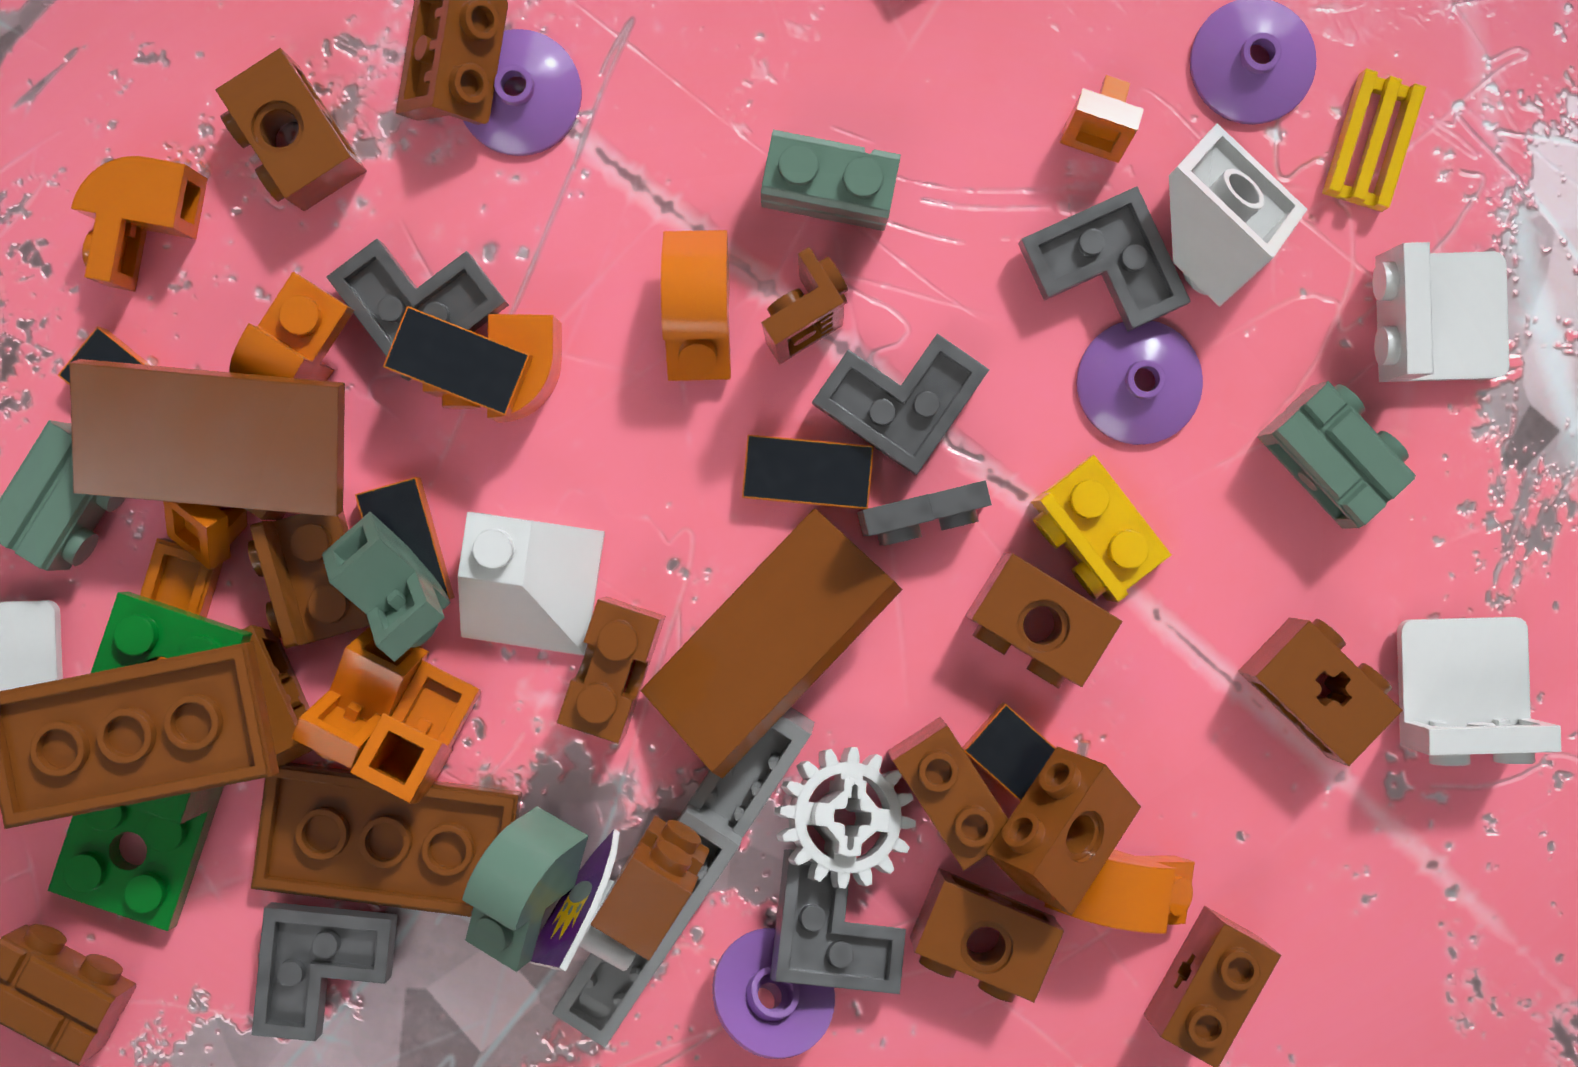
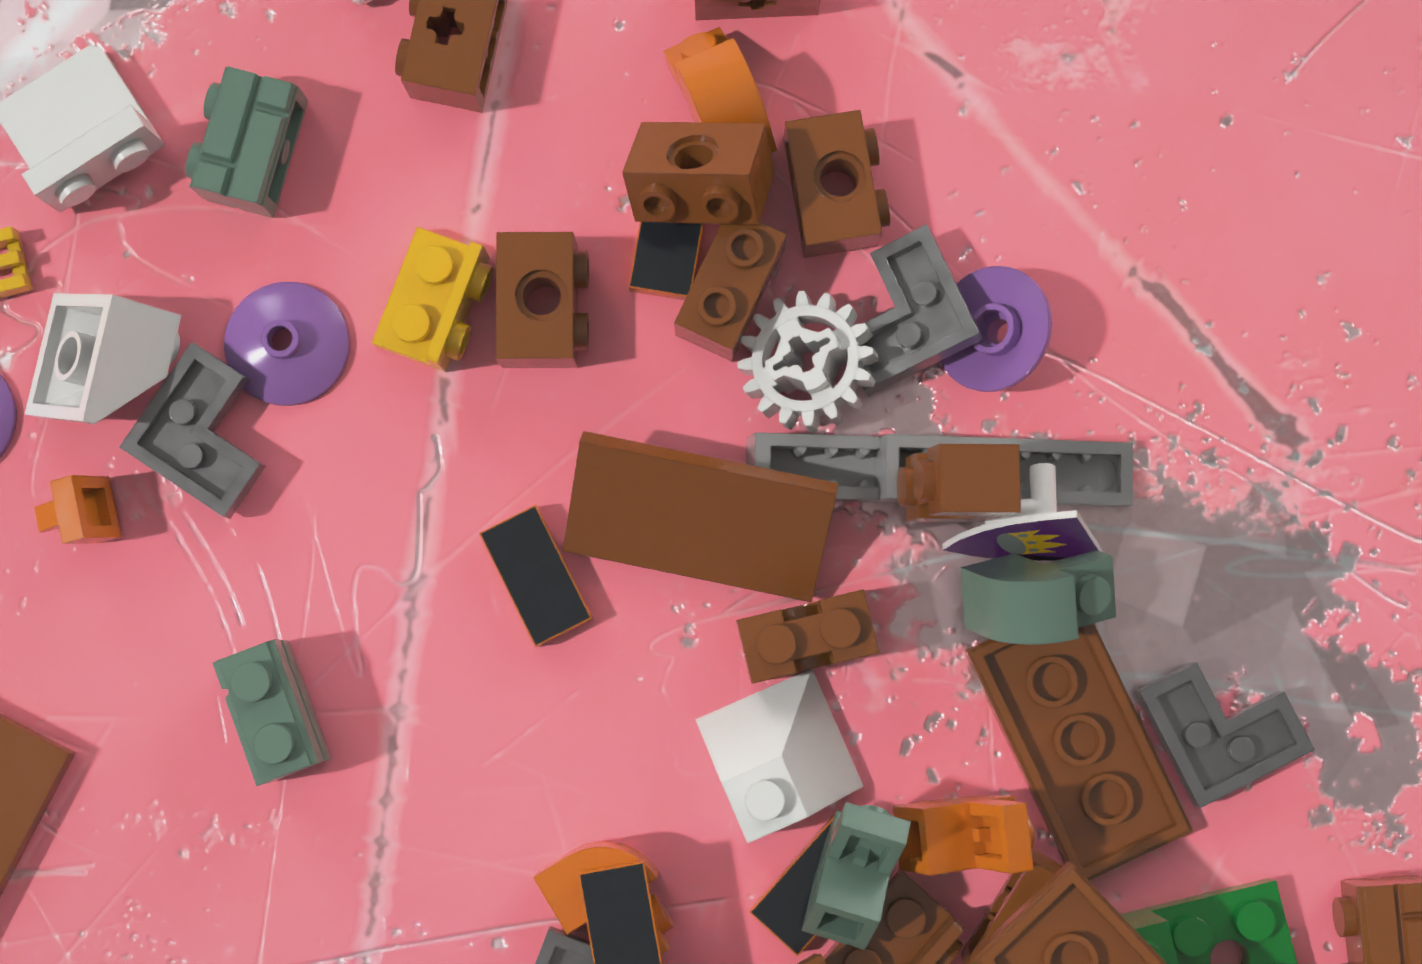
camera: 115 degrees left, 5 degrees down
orange brick [350,660,482,804] -> none
orange brick [661,230,731,381] -> none
dark orange bracket [761,247,848,365] -> none
flat silver plate [812,333,990,475] -> none
flat silver plate [857,480,992,546] -> none

